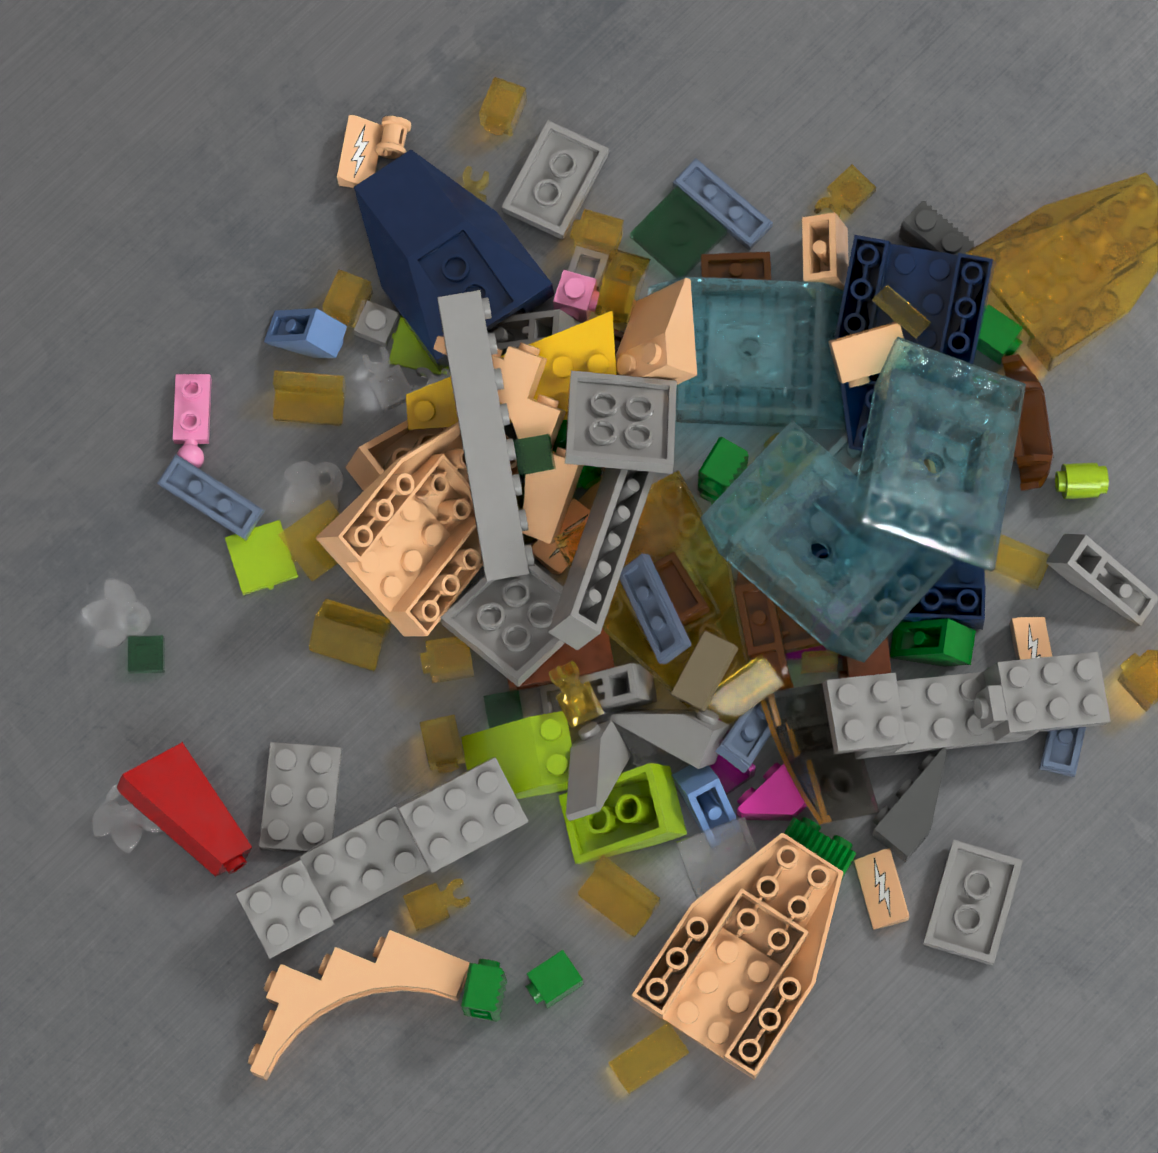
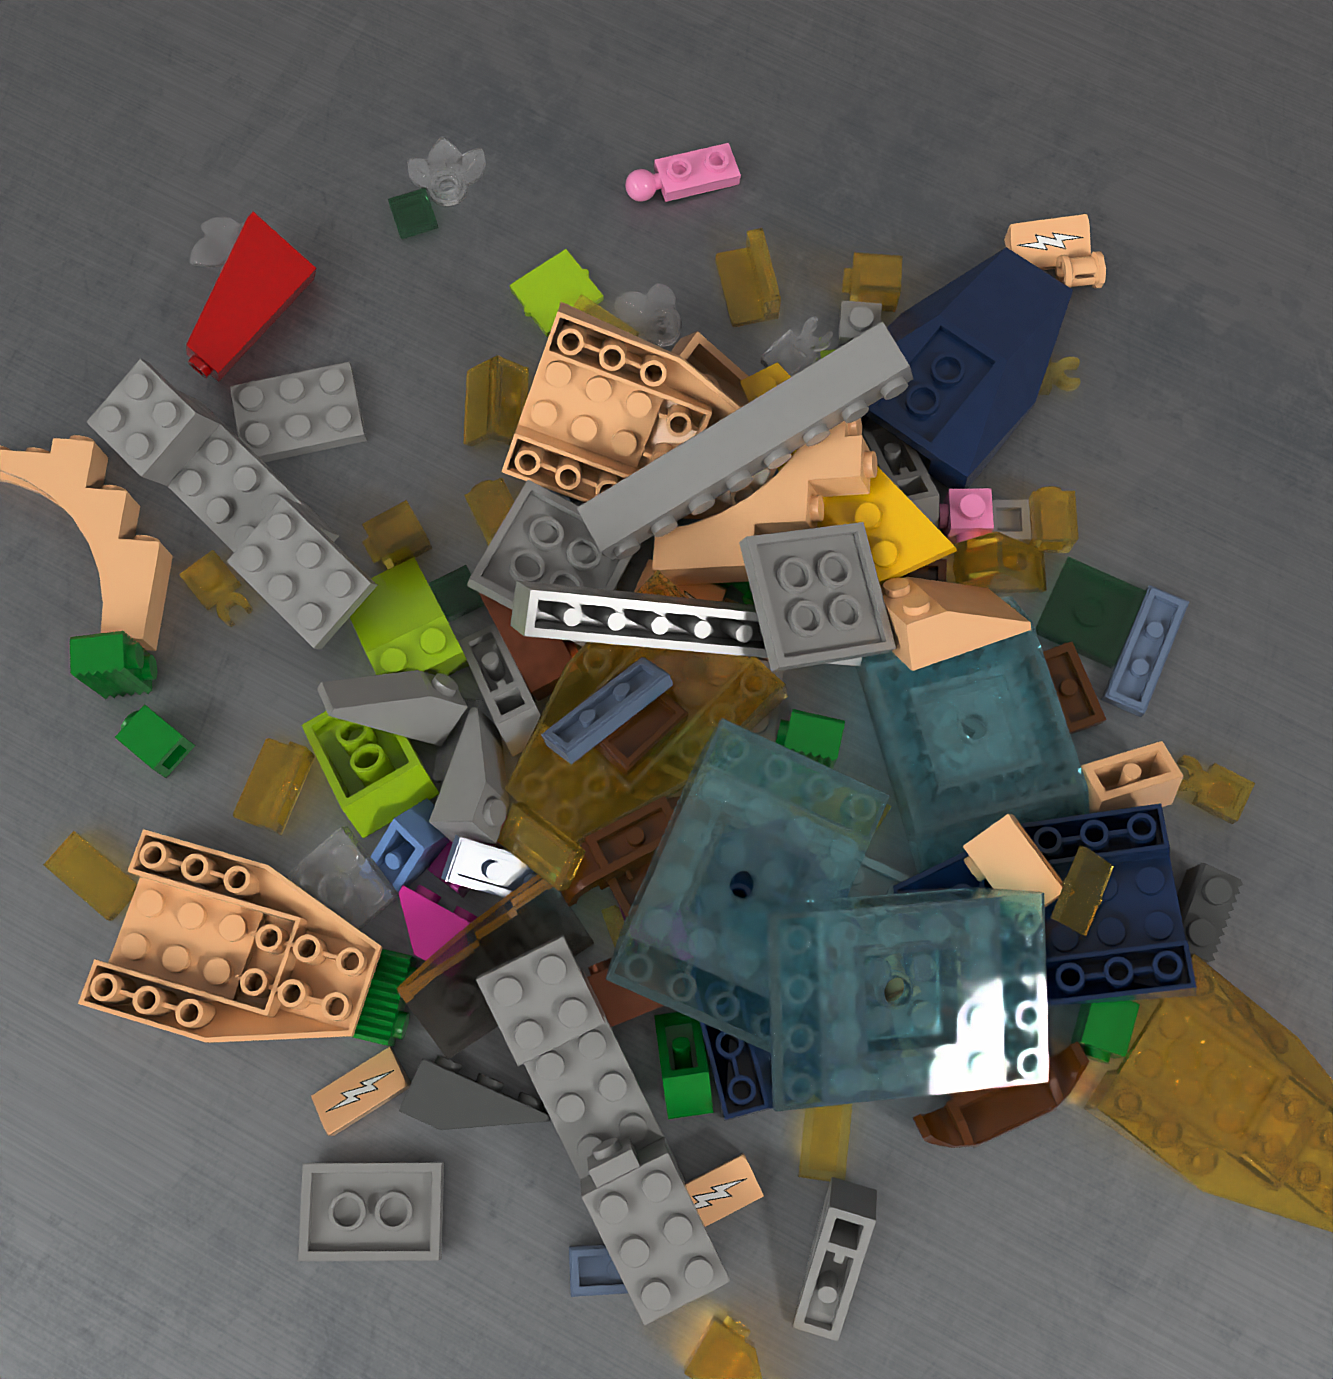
camera: 70 degrees right, 0 degrees up
sand blue tile [157,454,265,540] -> none
medium blue slope [264,308,347,359] -> none
clear yellow brick [479,77,527,136] -> none
light grey plate [502,120,609,240] -> none
clear green tile [513,434,556,475] -> none
clear yellow plate [549,661,604,728] -> none
dark tan tile [671,631,739,712] -> none
lime brick [1055,463,1109,499] -> none

